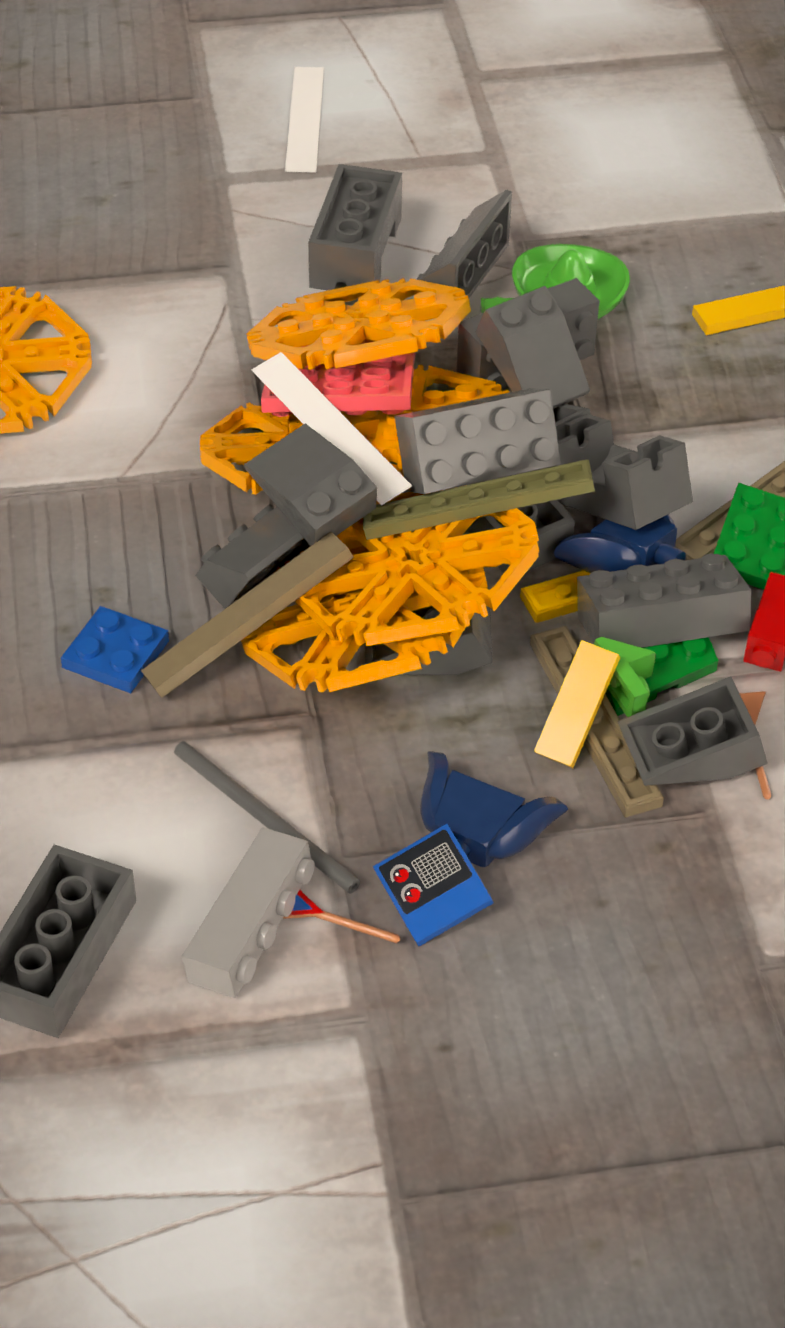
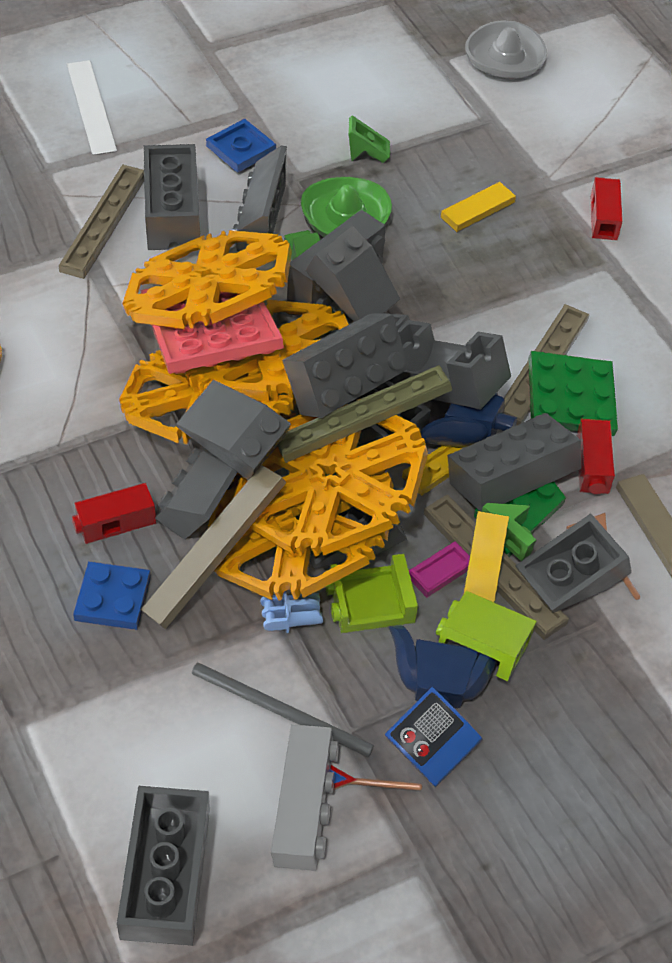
camera: 20 degrees left, 5 degrees up
white sticker [252,352,412,506] -> none
none -> dark tan tile [58,164,144,279]
none -> red brick [71,483,156,544]
none -> blue plate [206,119,276,173]
none -> light blue arm [260,591,323,633]
none -> lime panel [325,554,418,633]
none -> bright green slope [348,115,390,163]
none -> dark pink tile [409,541,470,598]
none -> lime panel [436,591,537,681]

